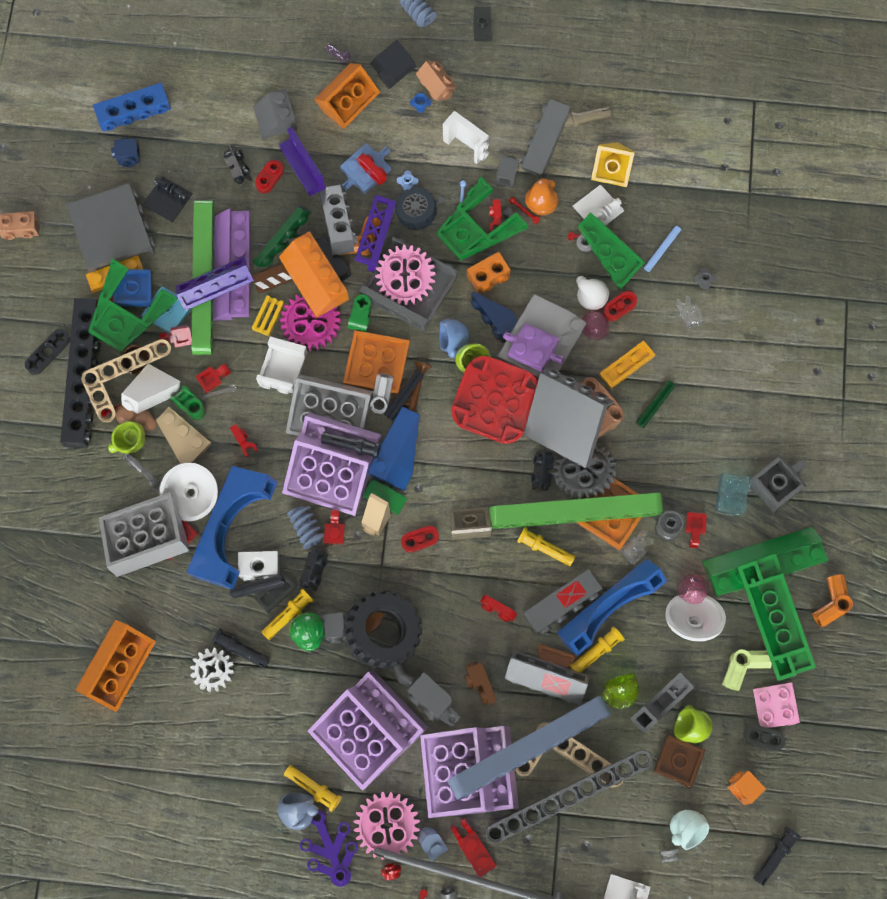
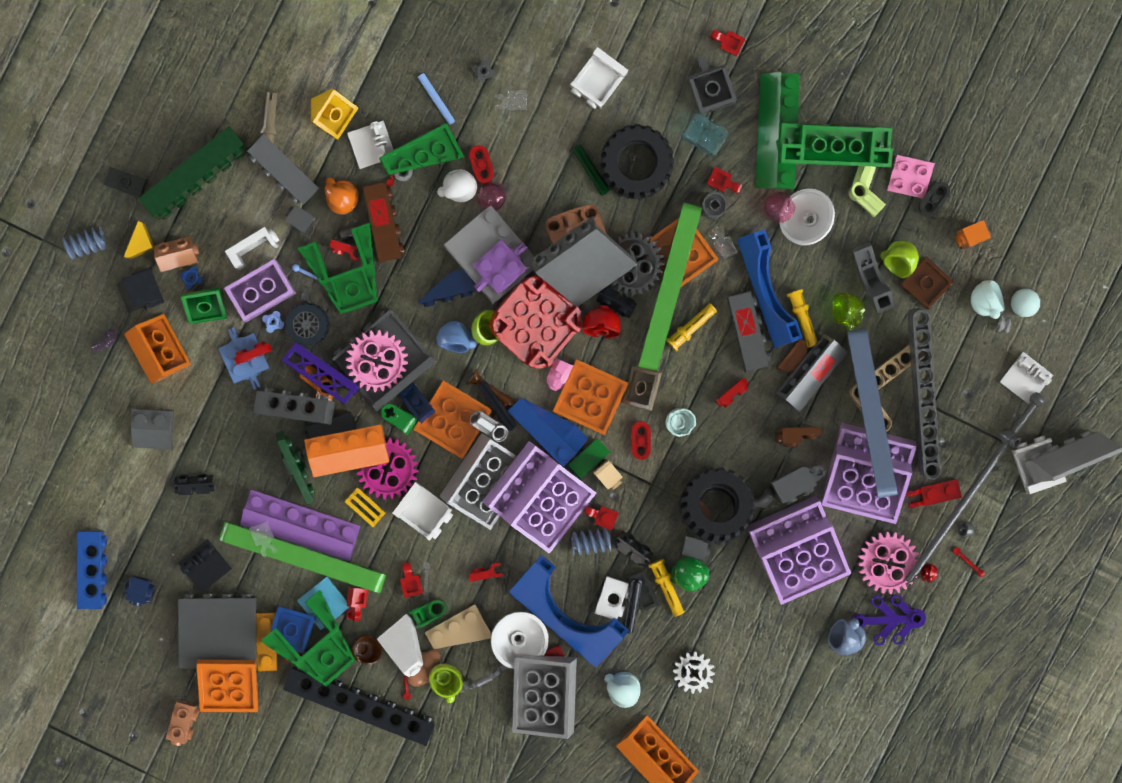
camera: 70 degrees left, 15 degrees up
black beam [25,329,70,375] -> none
tan beam [81,339,171,422] -> none
fence [176,257,254,311] -> none
black pin [211,628,271,669] -> none
reddish brown tile [252,264,293,294] -> none
red plate [255,160,284,194] -> none
dark purple fence [279,127,326,197] -> none
yellow pin [284,764,342,812] -> none
black pin [321,431,381,459] -> none
sand blue plate [418,827,448,862] -> none
orange brick [467,252,510,294] -> none
red hinge [509,197,540,224] -> none
light orange plate [599,340,656,389] -> none
black pin [753,826,801,886] -> none
orange piece [812,574,853,628] -> none
none -> yellow slope [124,221,154,259]
none -> dark green brick [138,126,248,220]
none -> green slope [181,288,227,325]
none -> orange plate [197,659,258,712]
none -> lavender brick [224,259,296,322]
none -> clear plate [249,521,277,558]
none -> reddish brown brick [363,182,405,264]
none -> dark blue plate [398,382,436,424]
none -> bright pink rock [547,358,573,391]
none -> orange plate [553,359,628,435]
none -> white panel [570,47,628,109]
none -> red cylinder [582,305,621,339]
none -> black tyre [600,124,674,200]
none -> light aqua piece [604,671,640,708]
none -> light aqua hair [665,407,696,437]
none -> red plate [709,29,745,57]
none -> light aqua hair [1011,288,1041,317]

